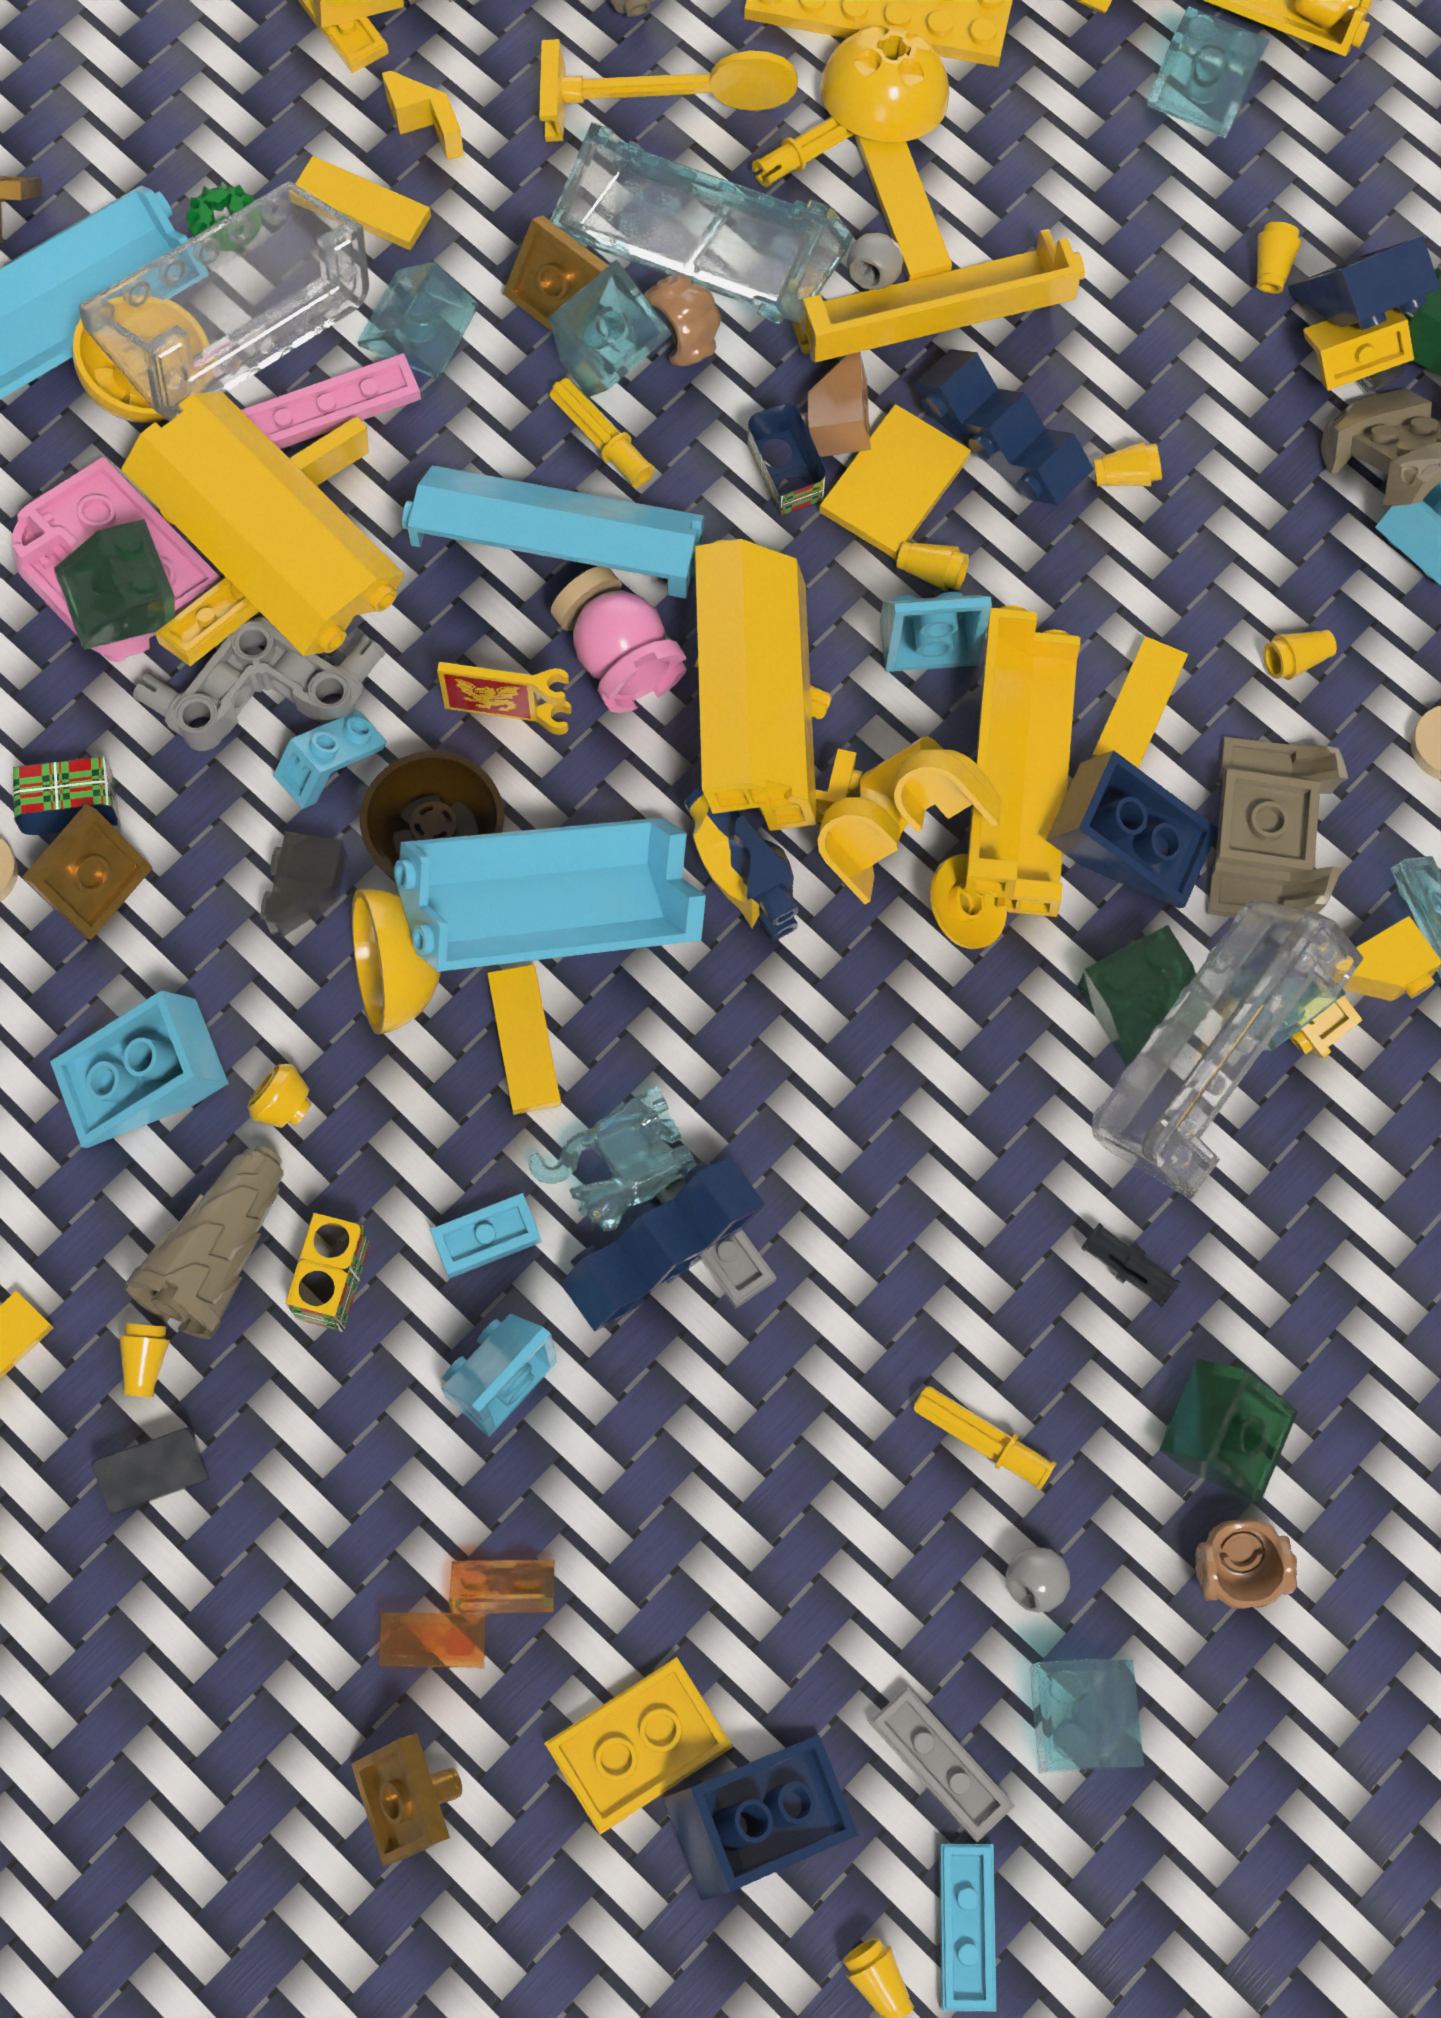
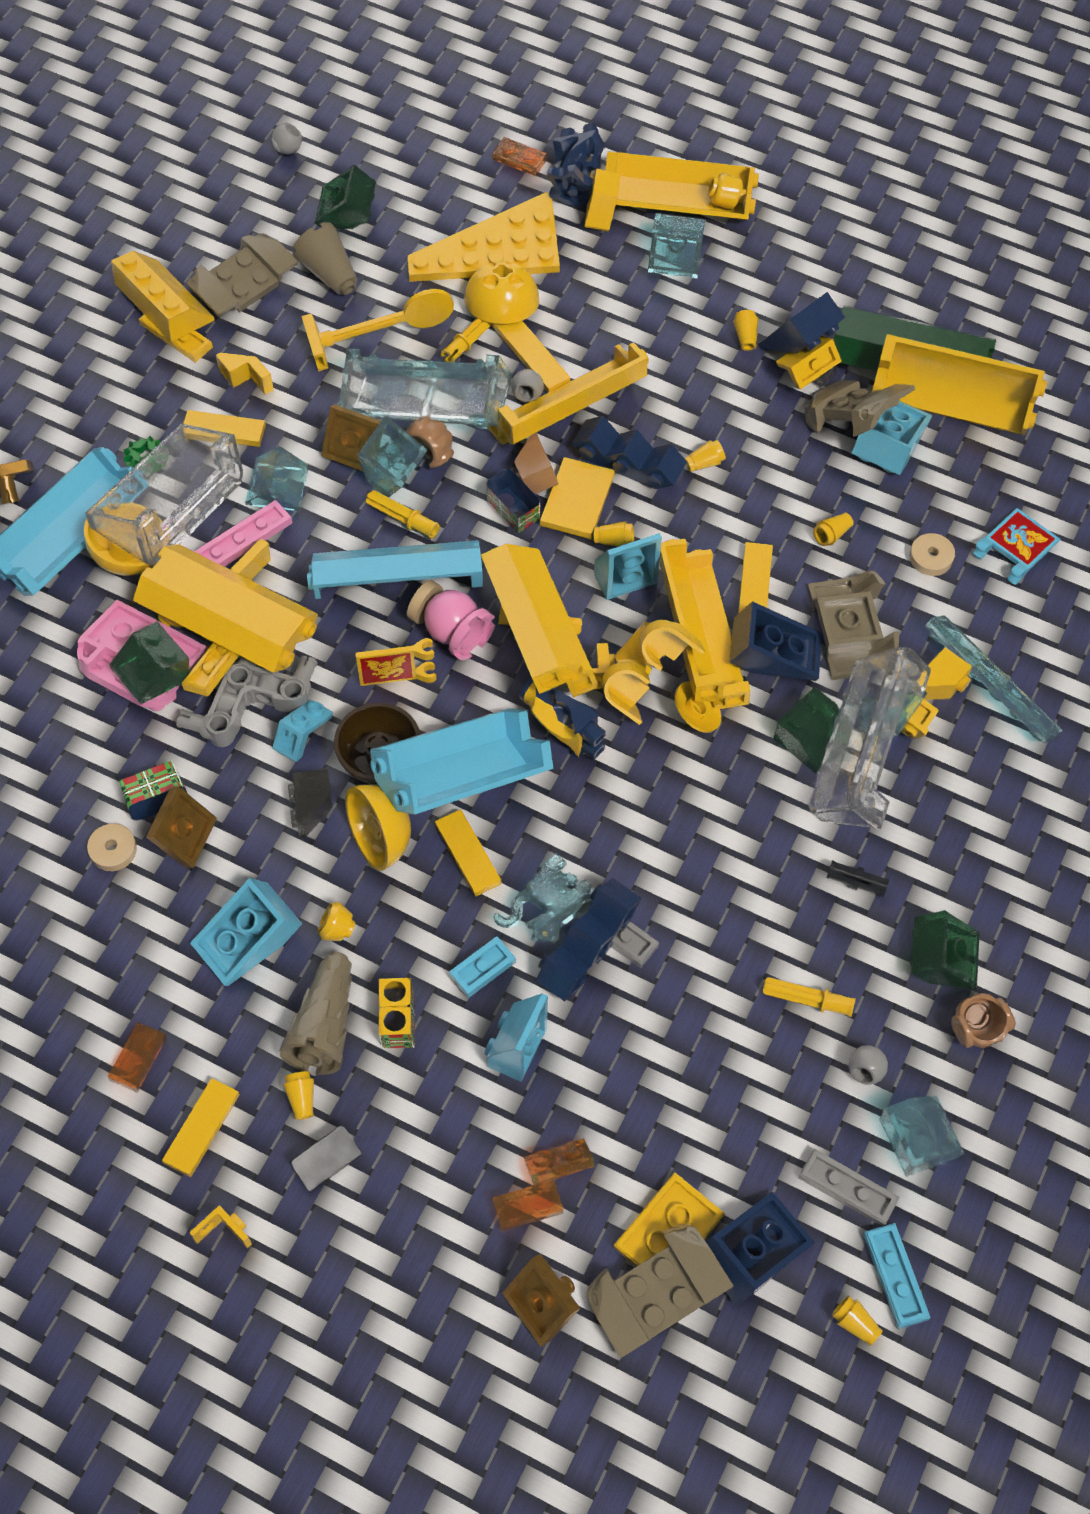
camera: 15 degrees left, 10 degrees down
none -> dark tan piece [587,1224,734,1359]

